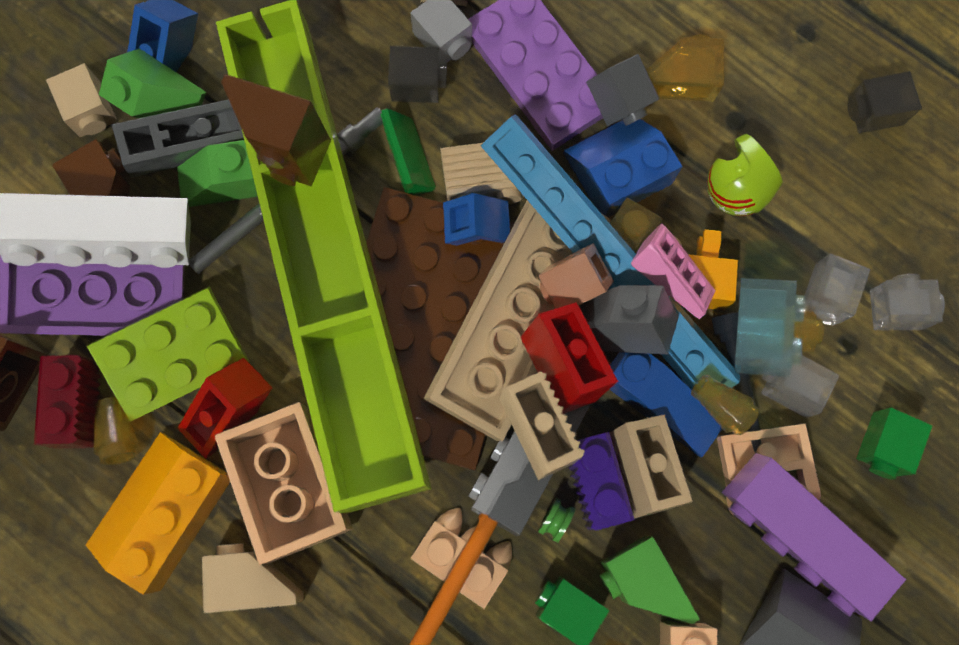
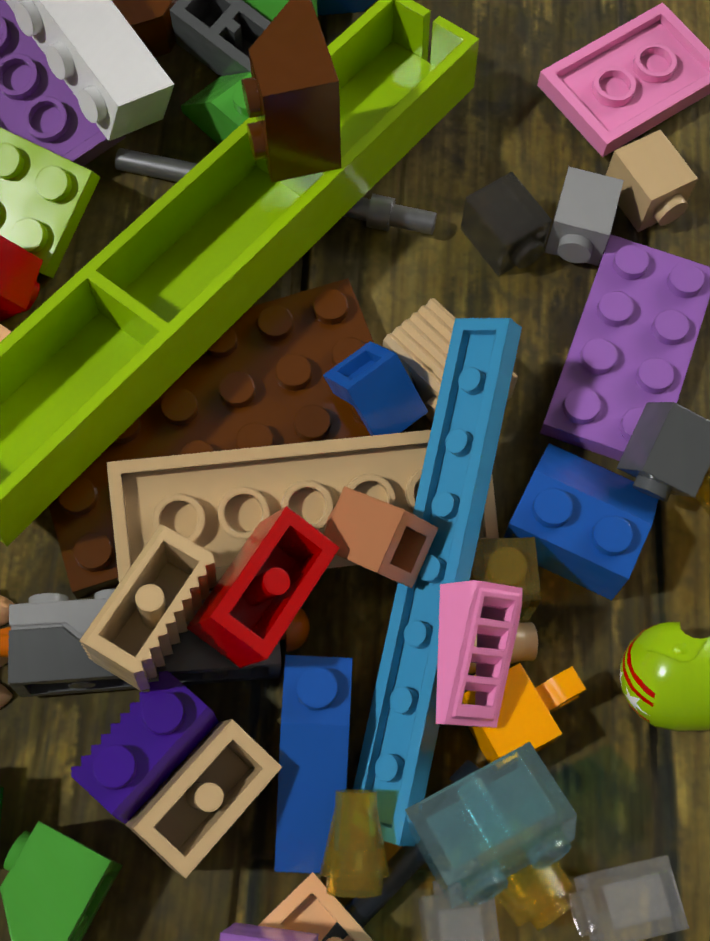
camera: 55 degrees right, 10 degrees down
green slope [380,108,436,196] -> none
bright green bush [538,497,576,543] -> none
dark grey slope [579,285,678,354] -> none

